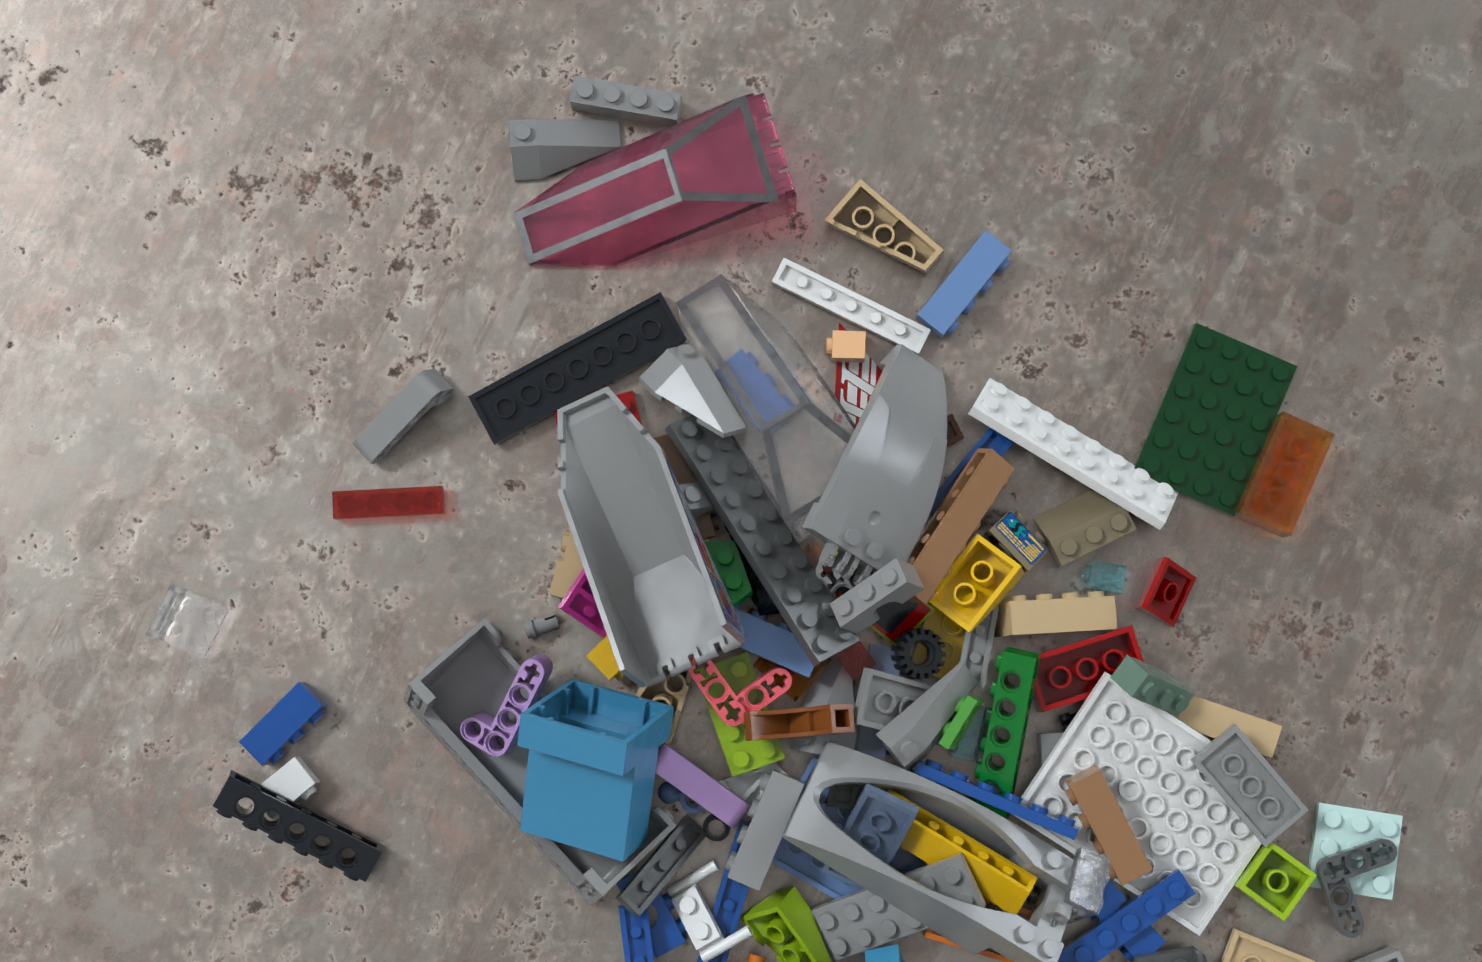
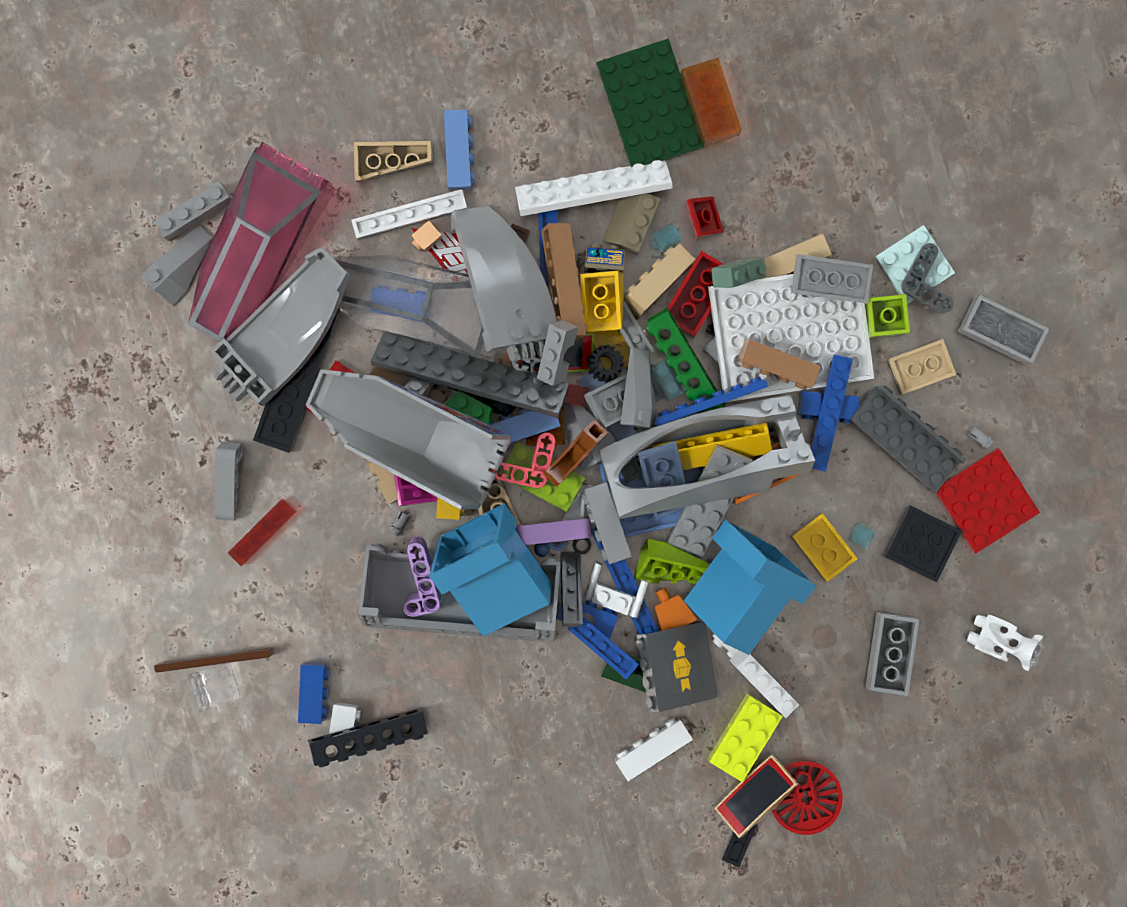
camera: 50 degrees left, 5 degrees up
light grey wedge [639,344,747,438] -> none
bright green plate [939,695,984,750] -> none
clear bracket [1064,847,1111,924] -> none
none -> reddish brown tile [154,648,273,673]
none -> light grey windscreen [210,247,349,406]

